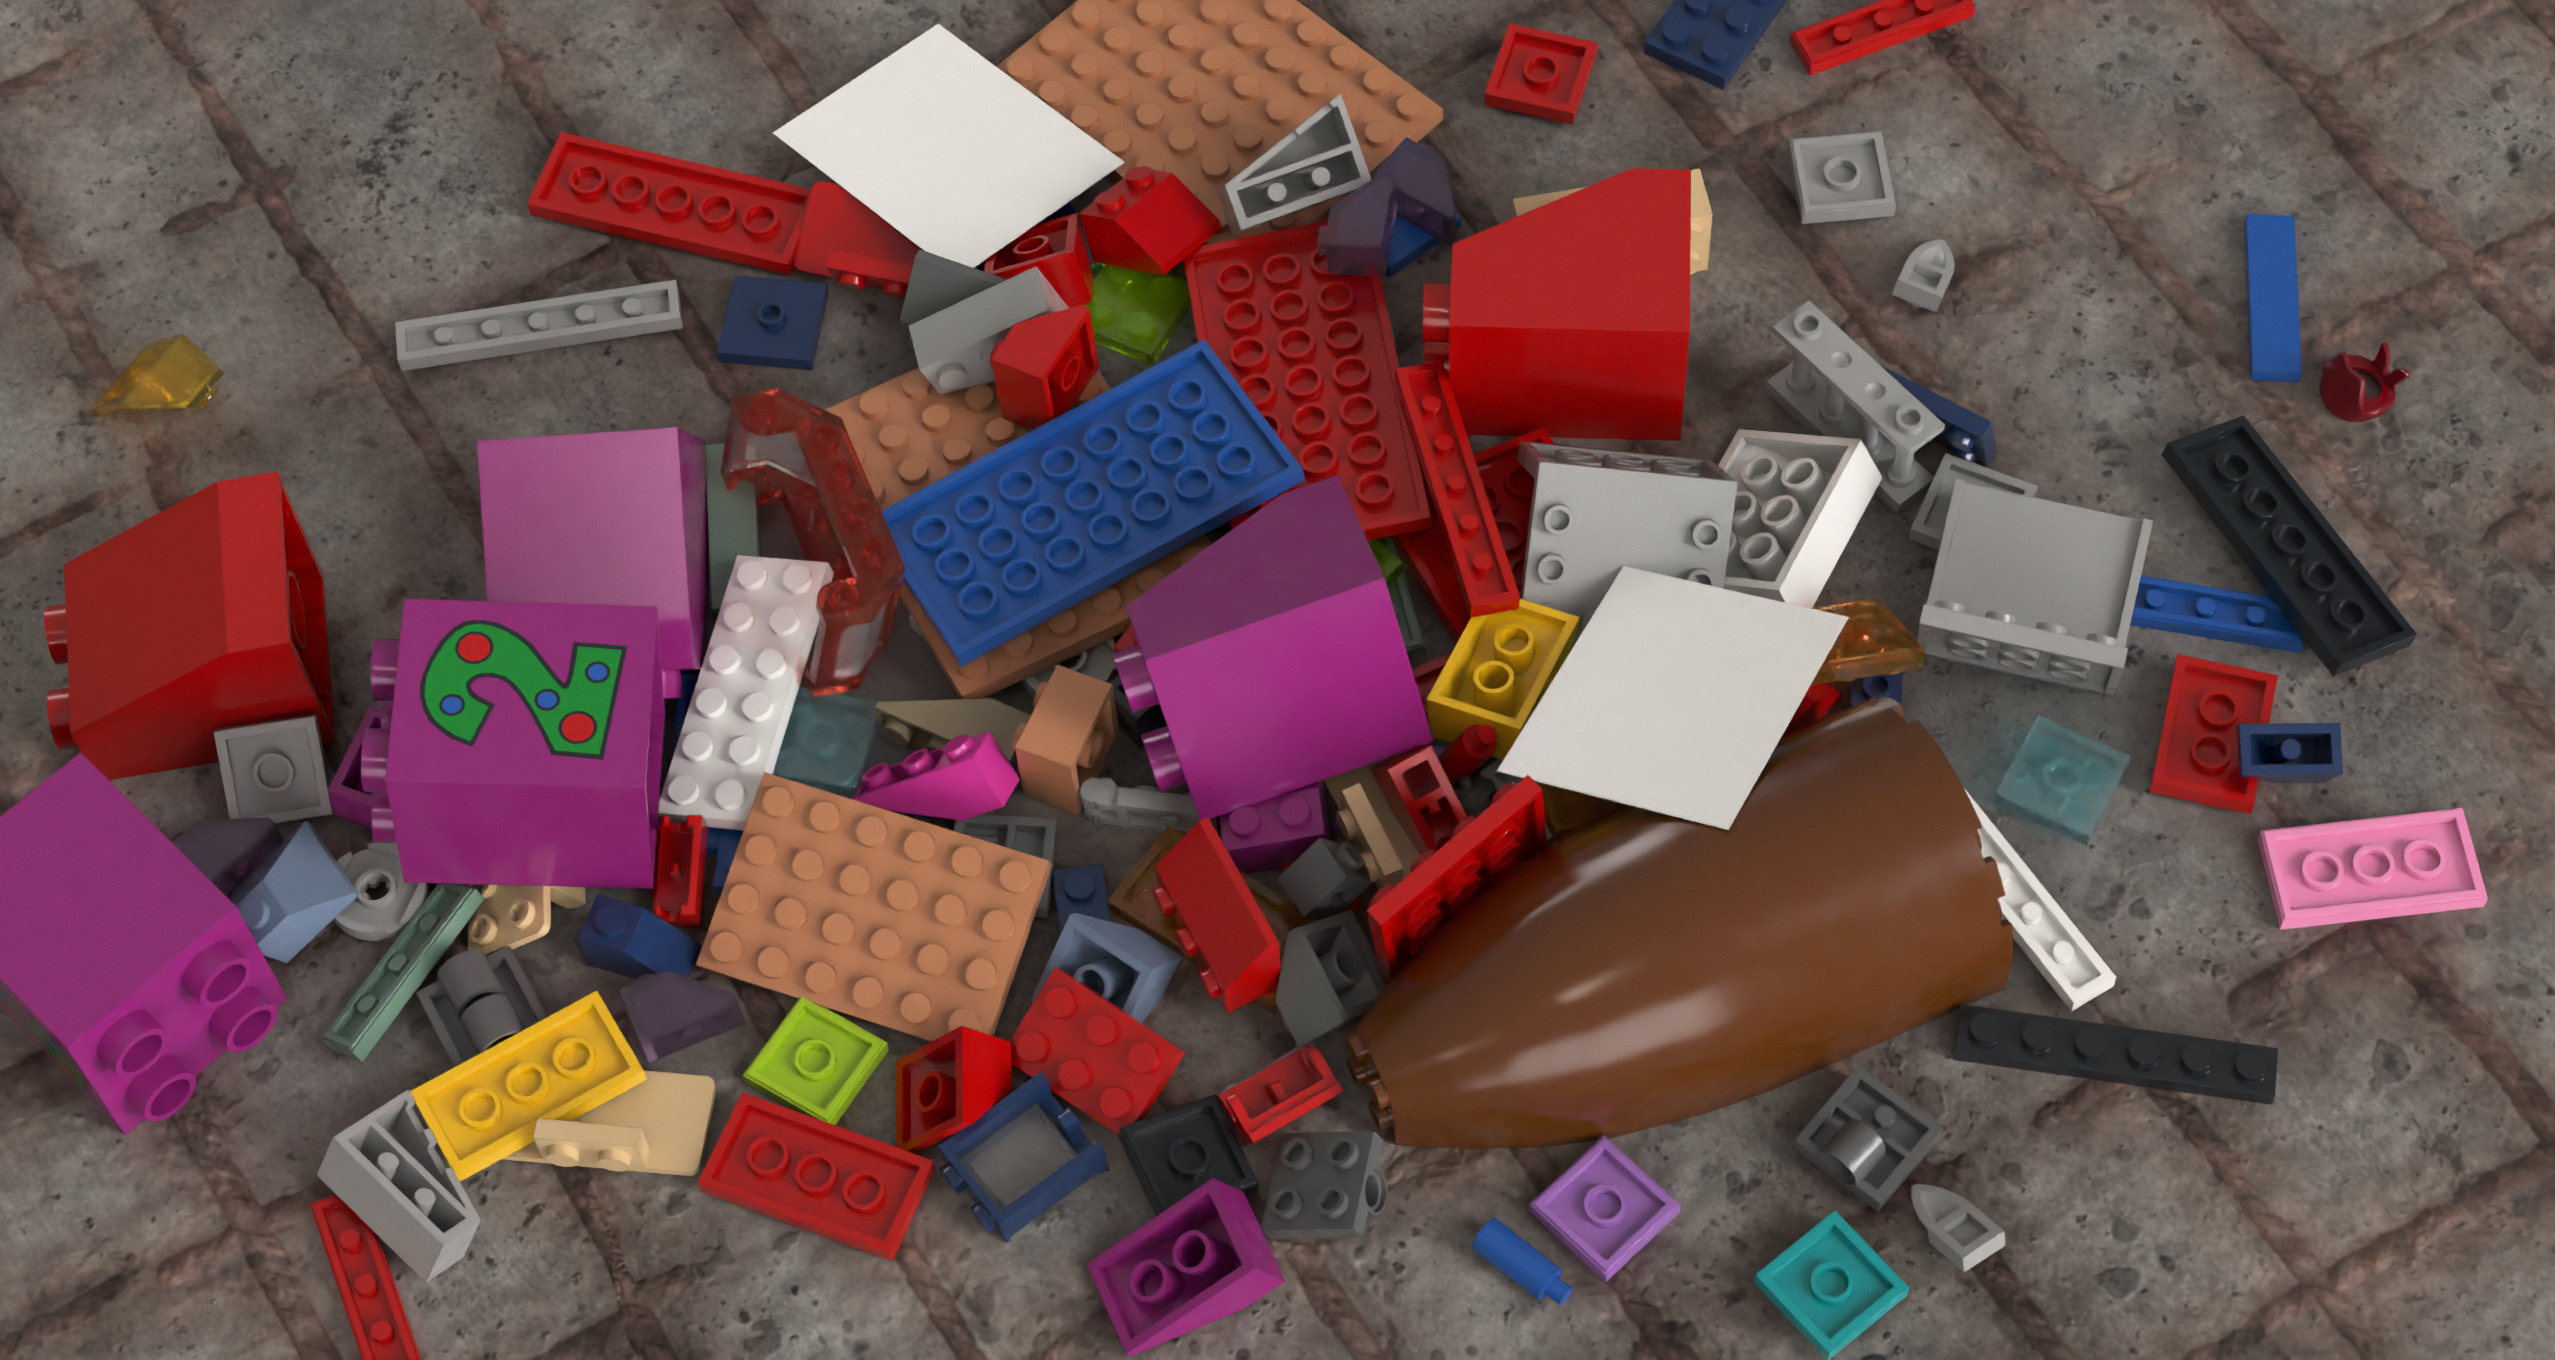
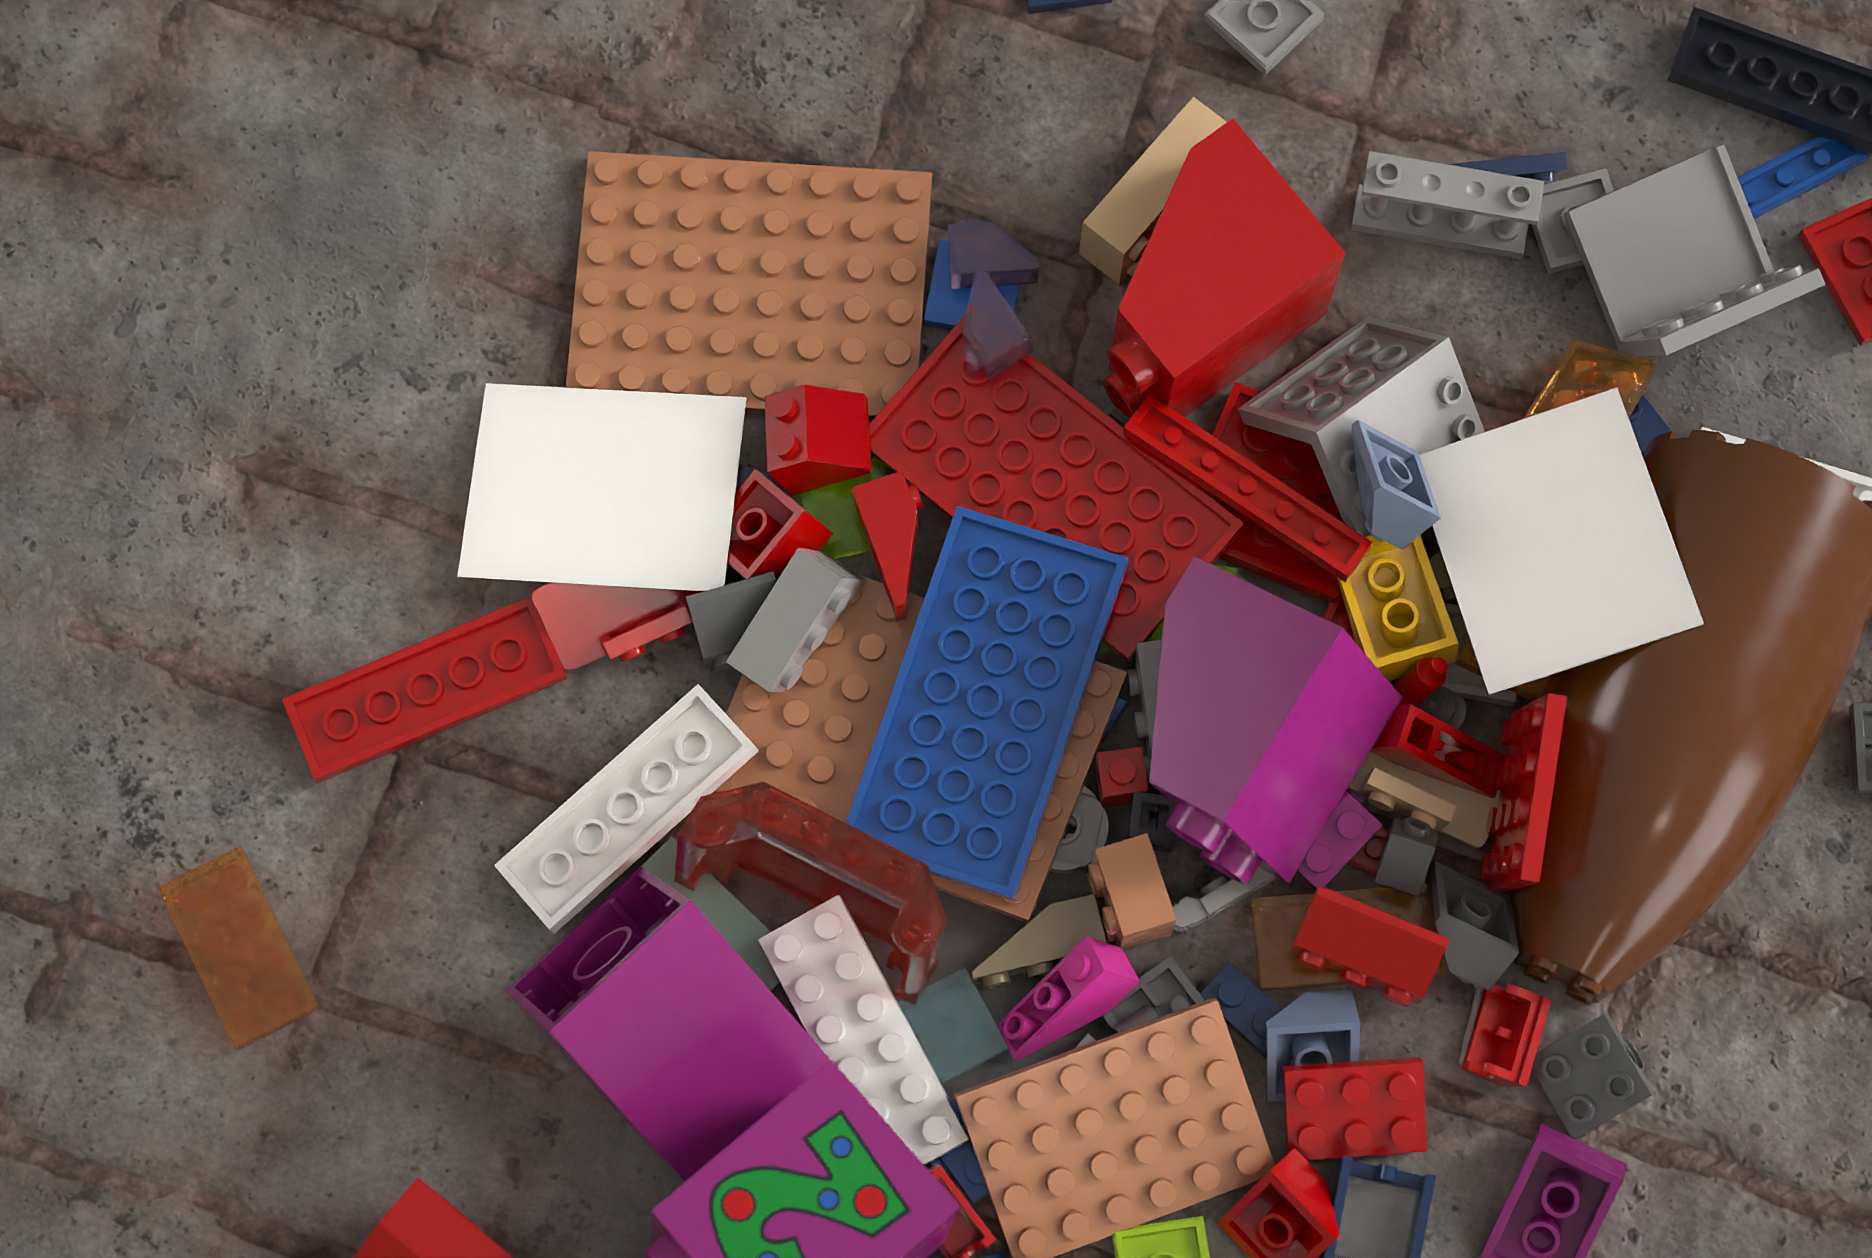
camera: 45 degrees left, 15 degrees up
clear yellow slope [89,334,224,417] -> none
light grey plate [395,280,683,371] -> none
dark blue plate [717,275,829,370] -> none
red slope [990,305,1099,430] -> none
black plate [1118,1094,1259,1216] -> none
light grey wedge [1217,94,1373,235] -> none
blue cylinder [1471,1217,1573,1306] -> none
red plate [1484,23,1598,125] -> none
medium lavender tile [1529,1135,1681,1282] -> none
white slope [1718,429,1882,609] -> none
light grey plate [1892,239,1955,312] -> none
clear light blue plate [1993,715,2131,846] -> none
none -> clear orange plate [158,846,321,1051]
none -> white plate [494,684,759,934]
none -> red slope [851,471,923,622]
none -> sand blue slope [1351,420,1441,549]

